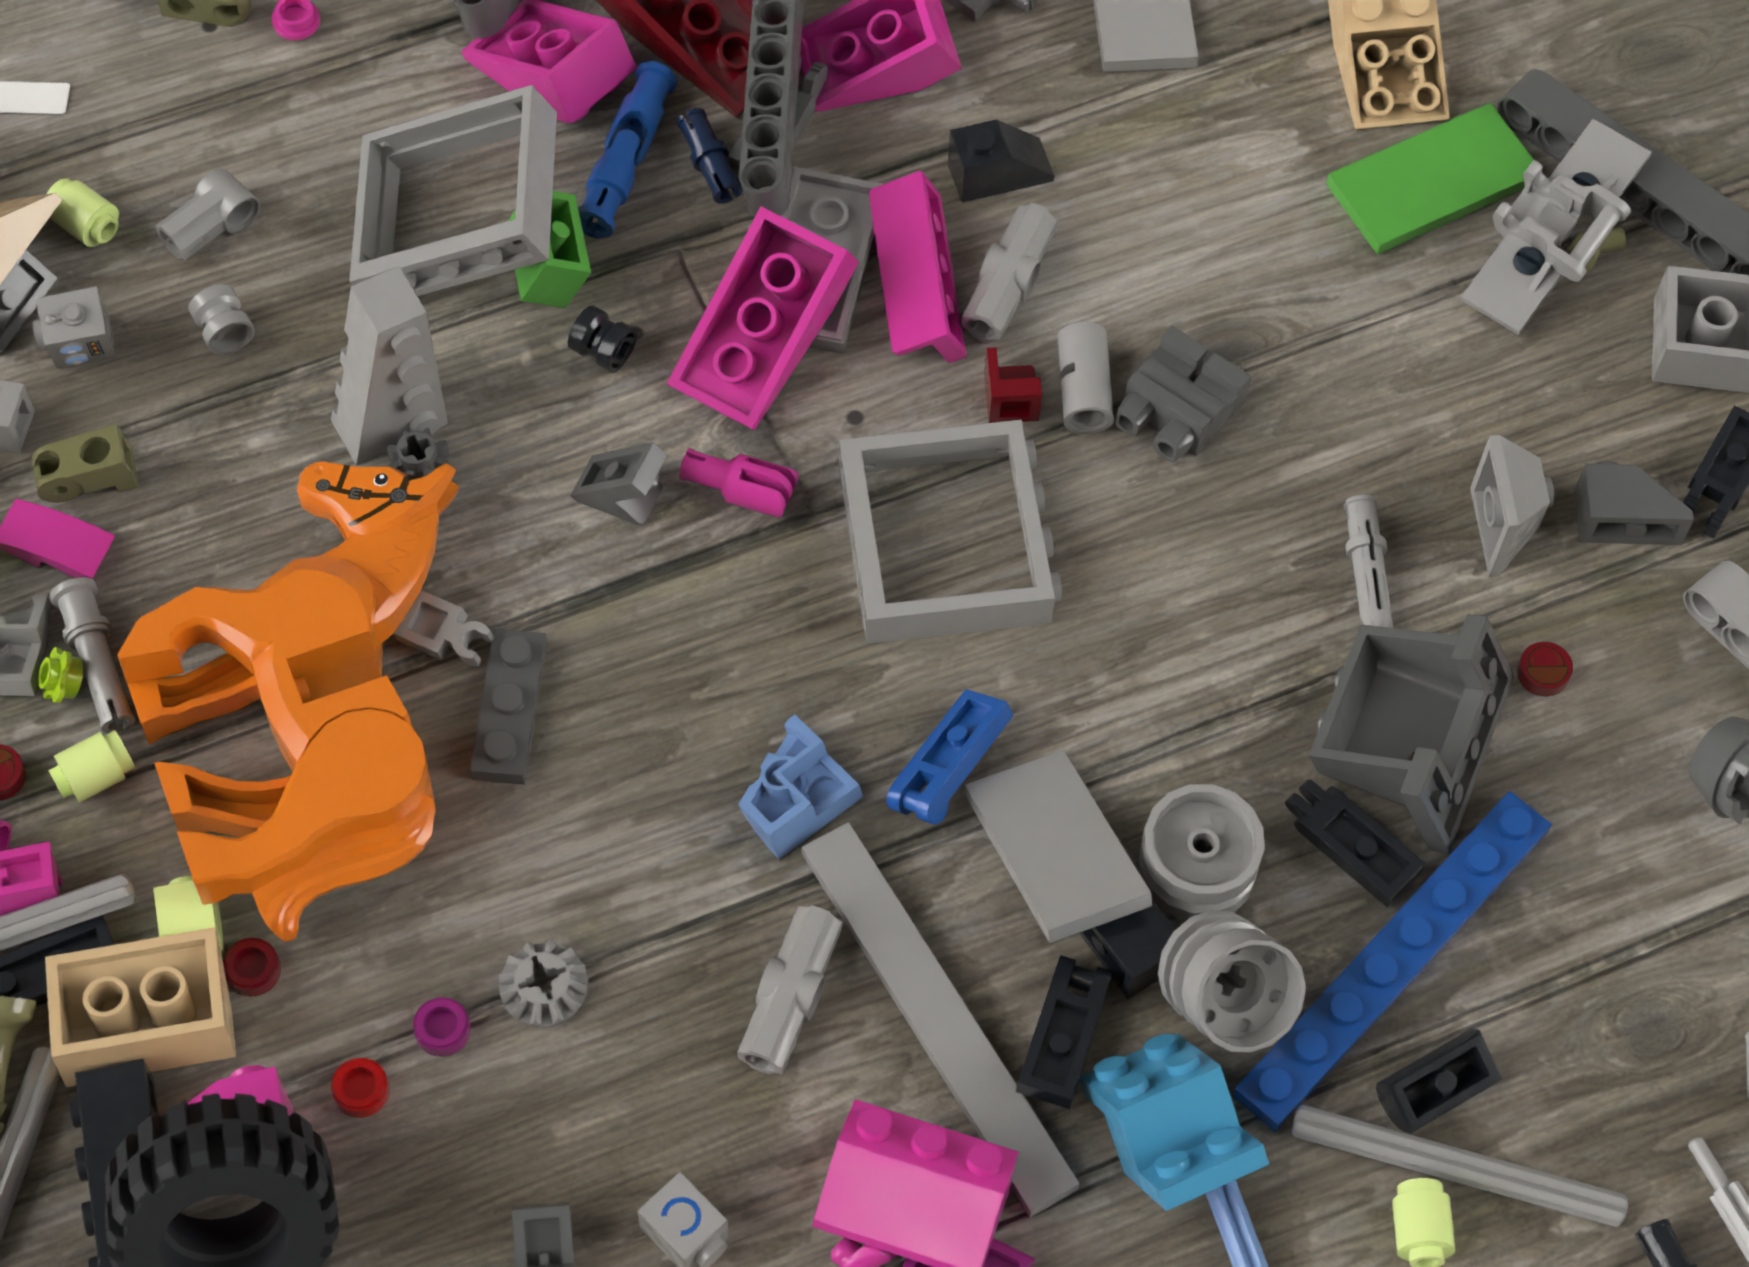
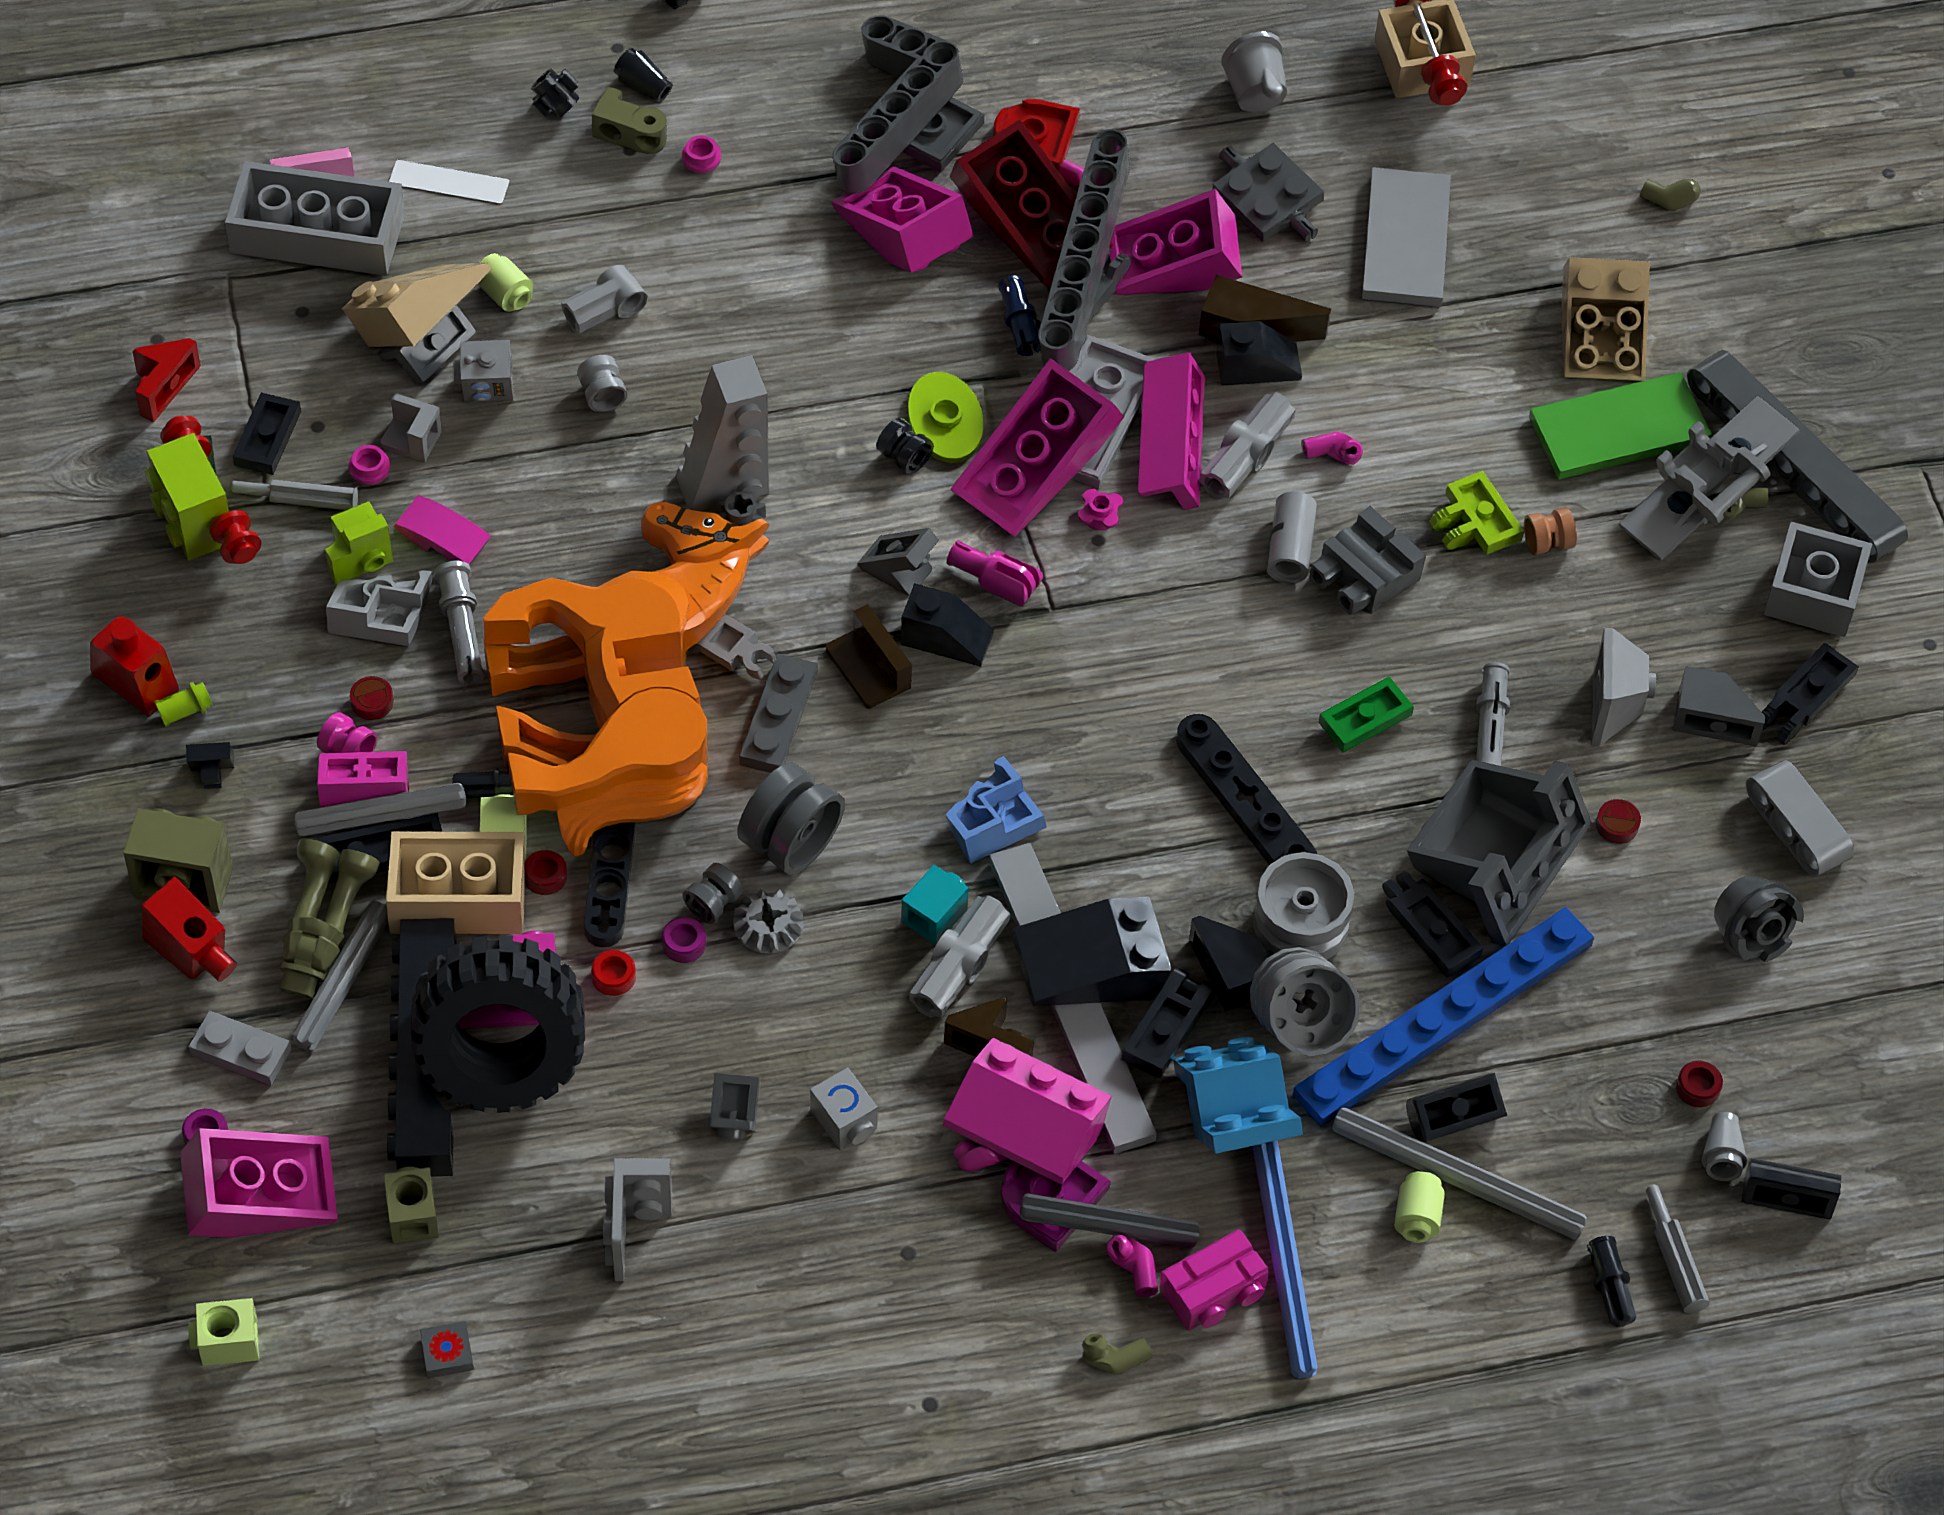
camera: 10 degrees right, 5 degrees down
olive leg [32,424,139,503] -> none
lime plate [38,647,83,703] -> none
yellowish green brick [48,730,135,803] -> none
light grey window [349,85,557,296] -> none
bright green brick [508,191,591,309] -> none
blue piece [578,61,678,239] -> none
light grey window [839,420,1062,644] -> none
blue plate [887,689,1014,825] -> none
light grey tile [965,750,1152,943] -> none
dark red panel [984,347,1042,423] -> none
none -> black axle [452,767,513,798]
none -> black beam [584,822,637,948]
none -> dark grey wheel [682,862,744,924]
none -> dark grey wheel [737,762,845,875]
none -> dark brown panel [826,604,912,709]
none -> black slope [901,583,994,667]
none -> teal brick [901,864,969,946]
none -> lime piece [908,372,984,463]
none -> dark brown slope [944,997,1034,1057]
none -> black slope [1011,897,1172,1006]
none -> dark pink plate [1078,489,1123,530]
none -> black piece [1176,714,1317,865]
none -> dark brown slope [1199,275,1331,342]
none -> dark pink arm [1301,431,1363,465]
none -> green plate [1318,676,1414,753]
none -> lime hinge [1429,470,1524,555]
none -> nougat wheel [1524,507,1577,556]
none -> dark red tile [1676,1061,1723,1107]

